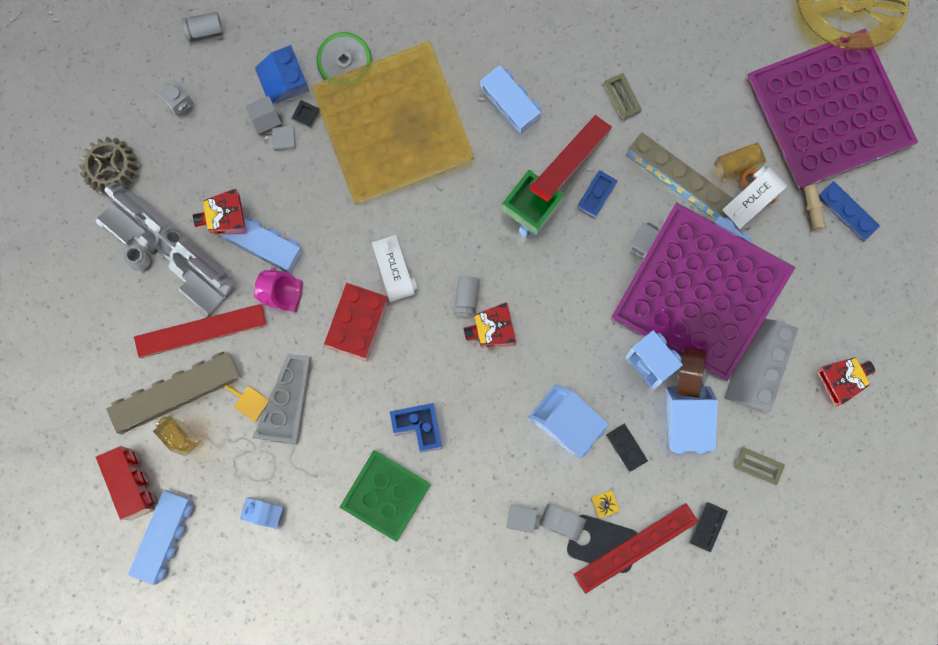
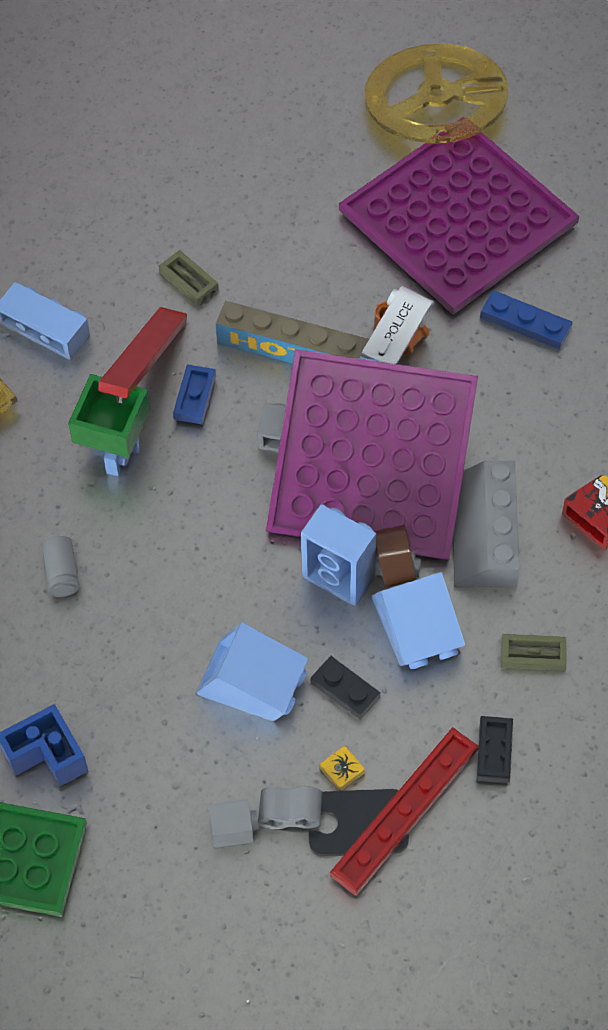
camera: 20 degrees left, 20 degrees down
torso [463,302,516,348] -> none
clear yellow brick [714,142,766,182] -> none
tan pin [803,184,826,230] -> none

